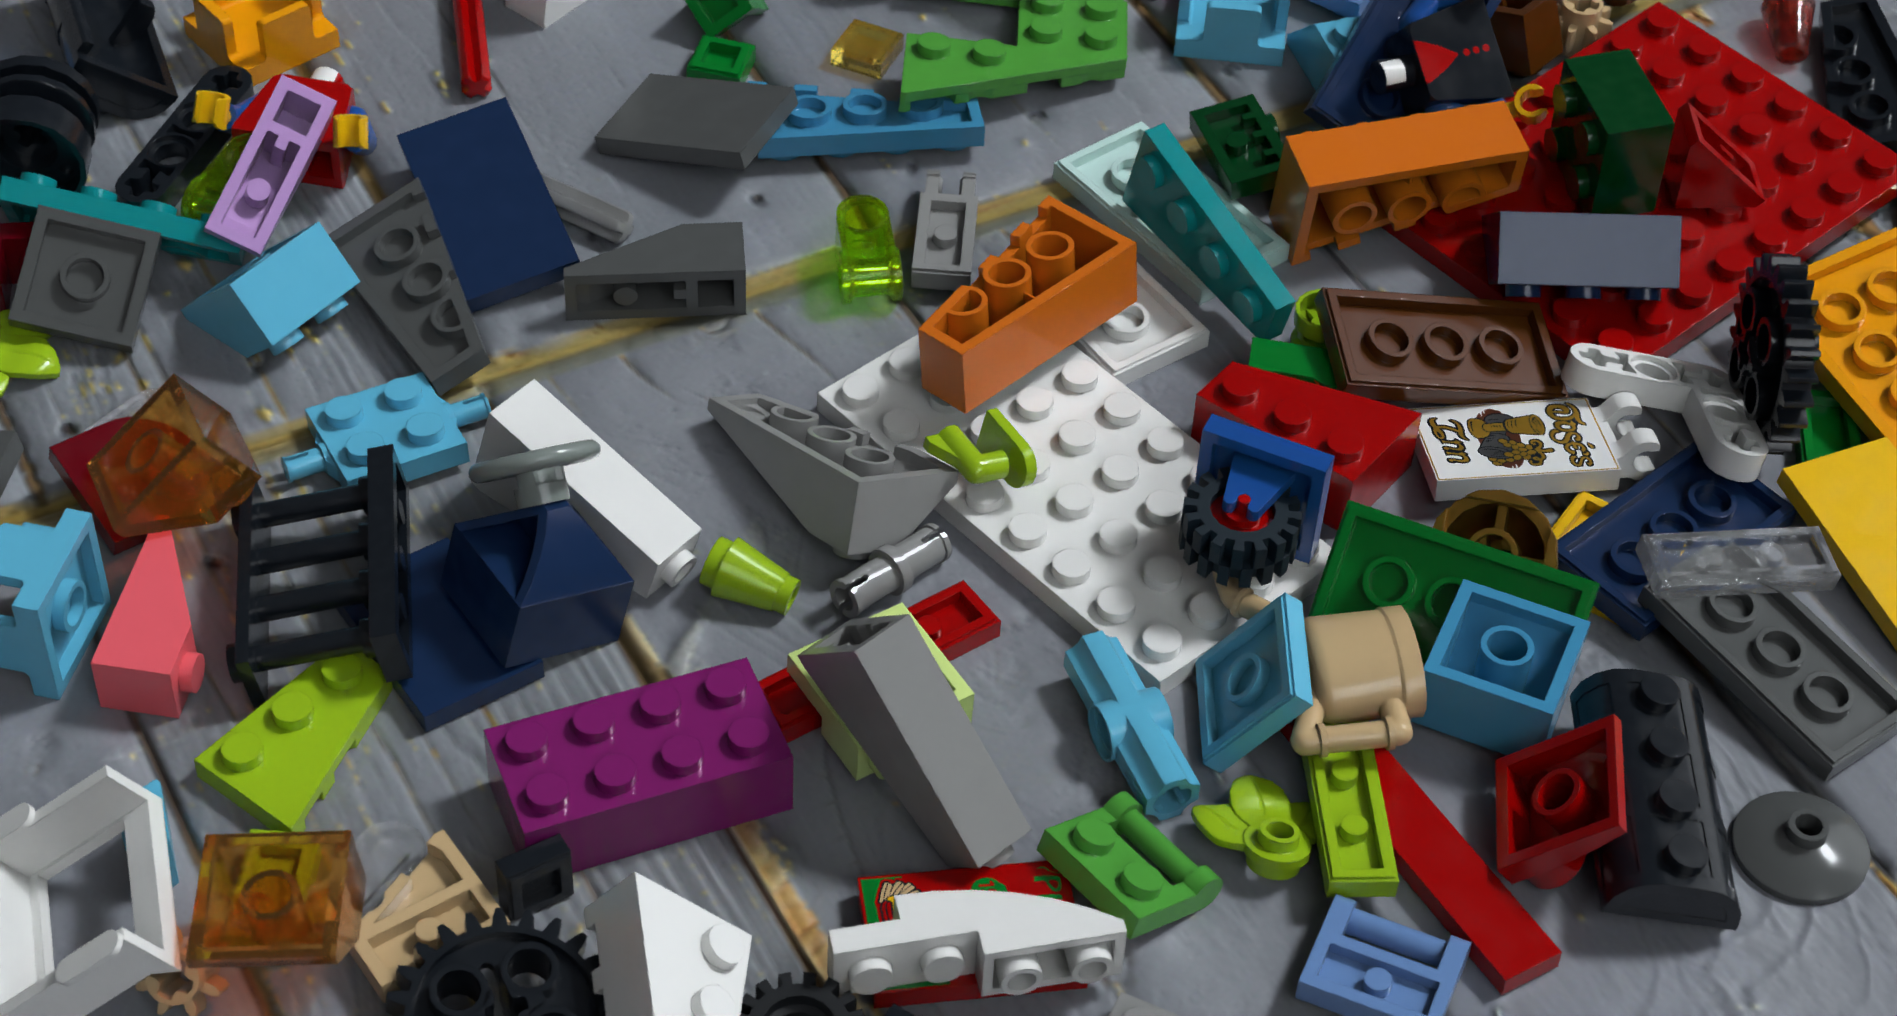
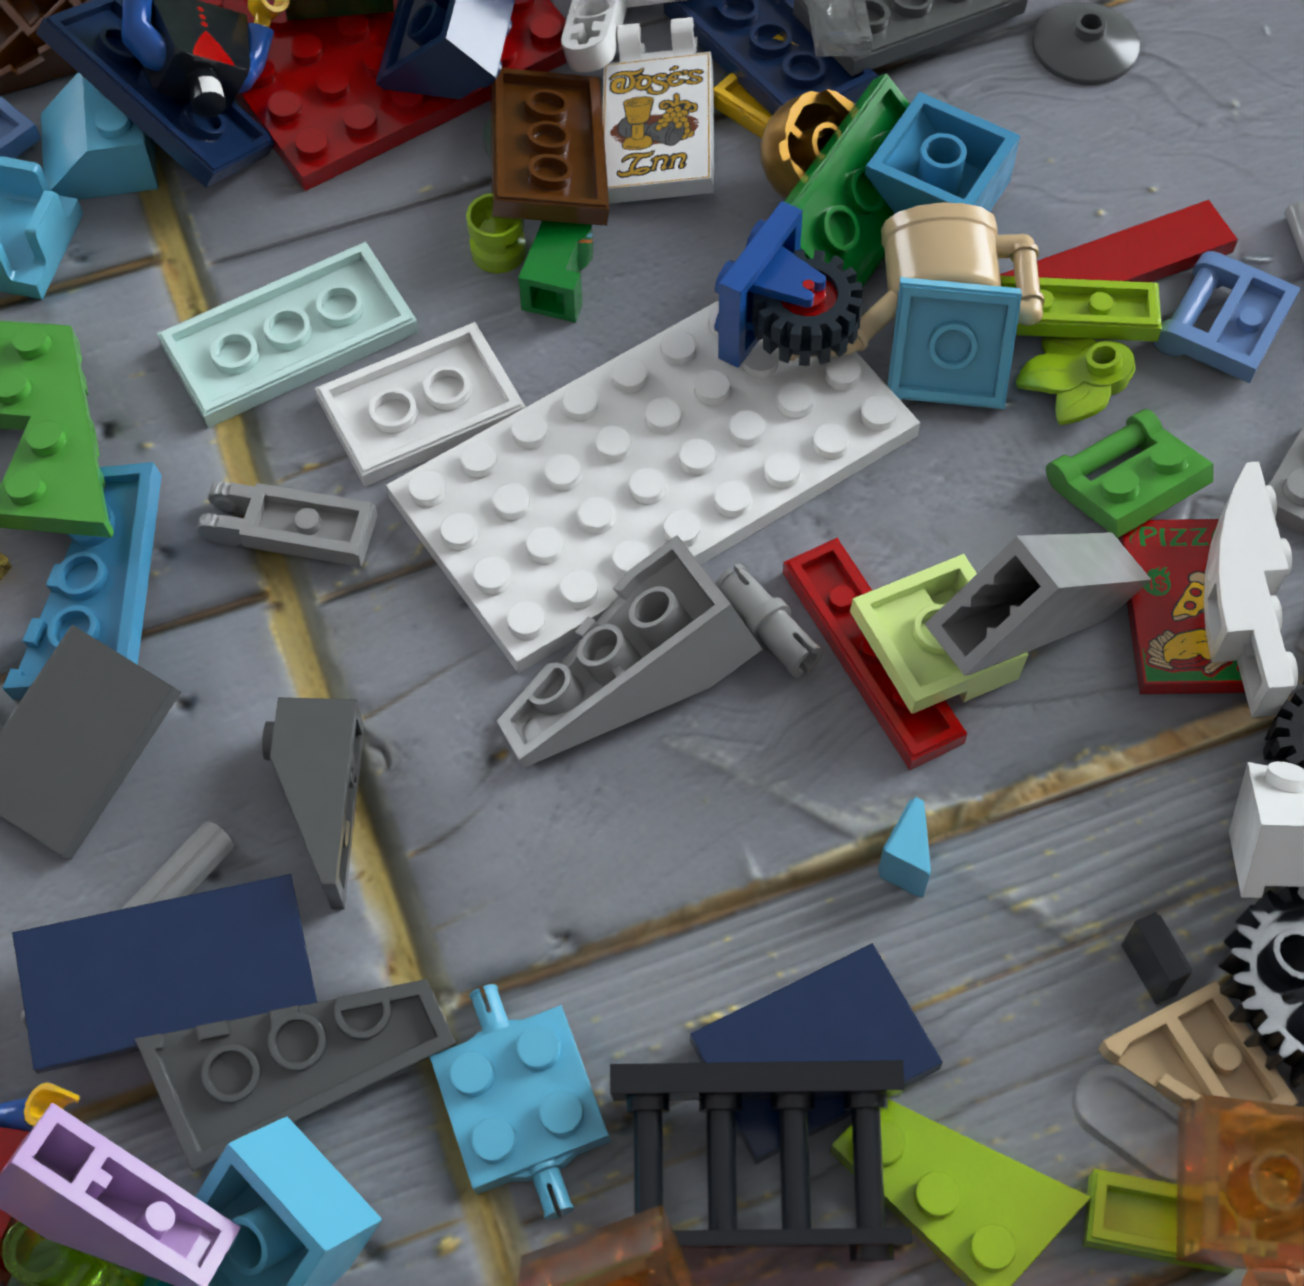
camera: 80 degrees left, 15 degrees up
dark blue piece [440,440,635,668] -> none
white slope [471,379,702,599] -> none
magenta brick [484,657,794,873] -> none
lime cone [699,536,801,616] -> none
clear neon green piece [835,195,903,305] -> none
orange wedge [918,195,1137,414] -> none
lime piece [923,408,1037,488] -> none
medium azure piece [1064,630,1200,821] -> none
teal wing [1122,123,1296,340] -> none
dark green bracket [1189,94,1284,201] -> none
red wedge [1191,361,1422,530] -> none
orange wedge [1268,100,1530,266] -> none
red slope [1495,714,1627,890] -> none
black container [1569,669,1742,930] -> none
none -> medium azure slope [878,797,931,897]

